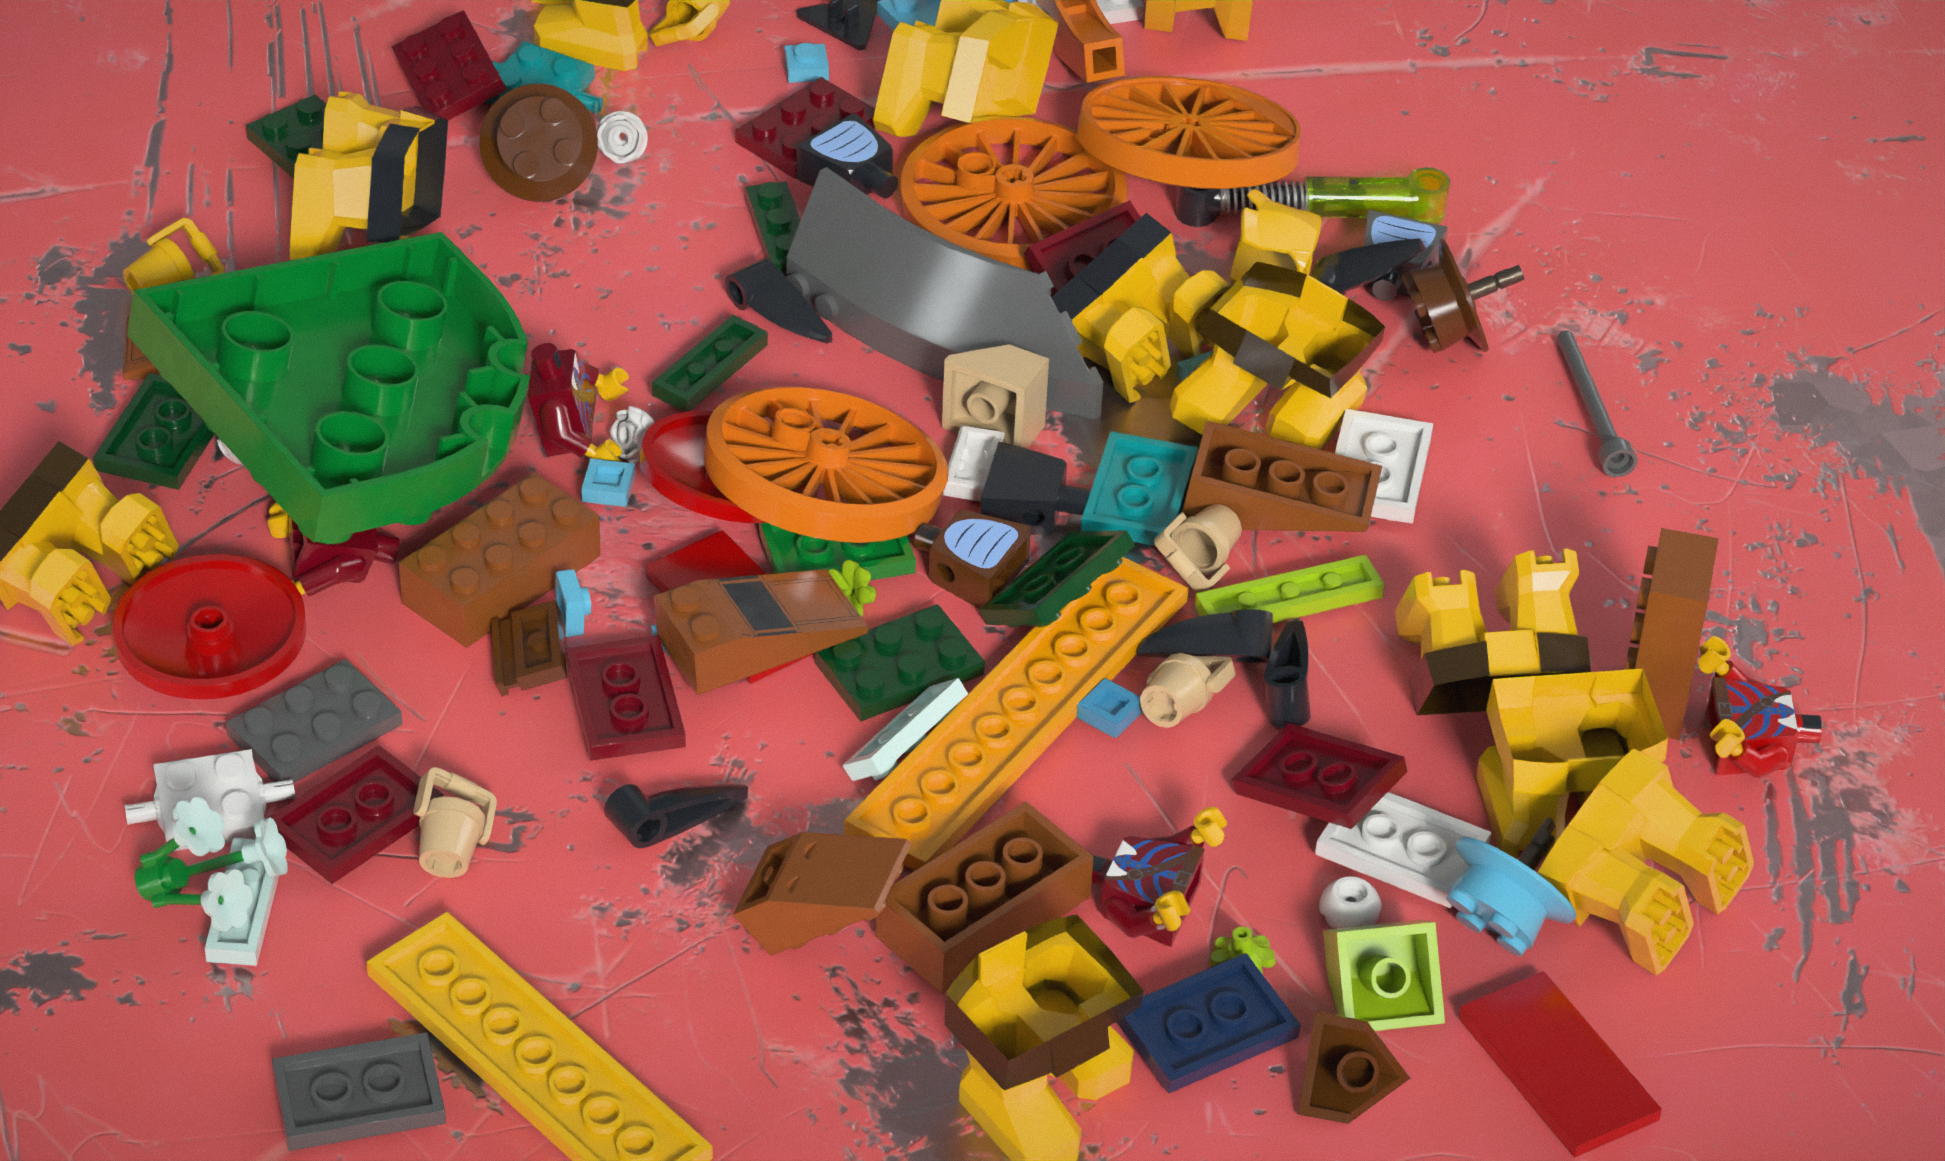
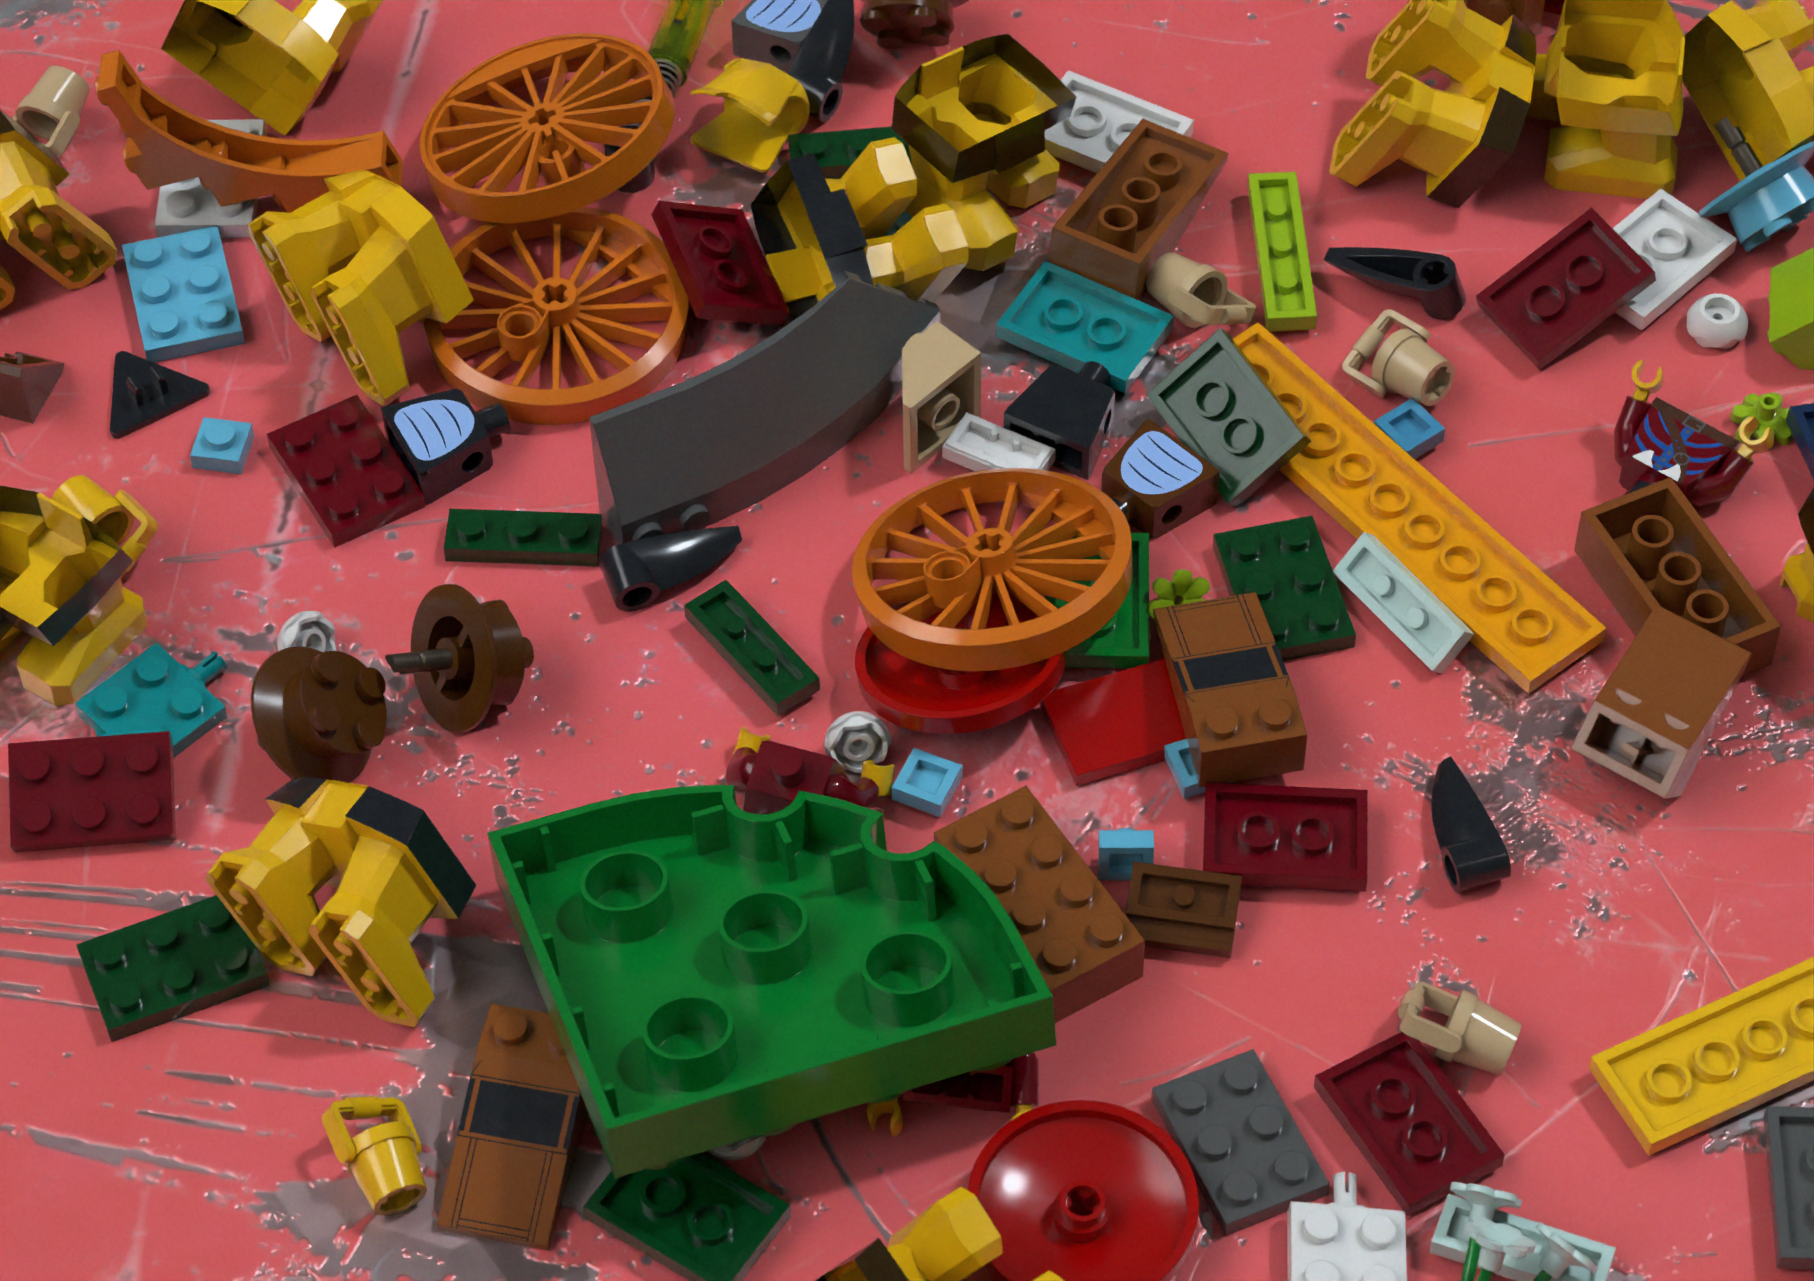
camera: 70 degrees left, 10 degrees up
black piece [1137,609,1273,663] -> none
none -> reddish brown piece [385,584,534,732]

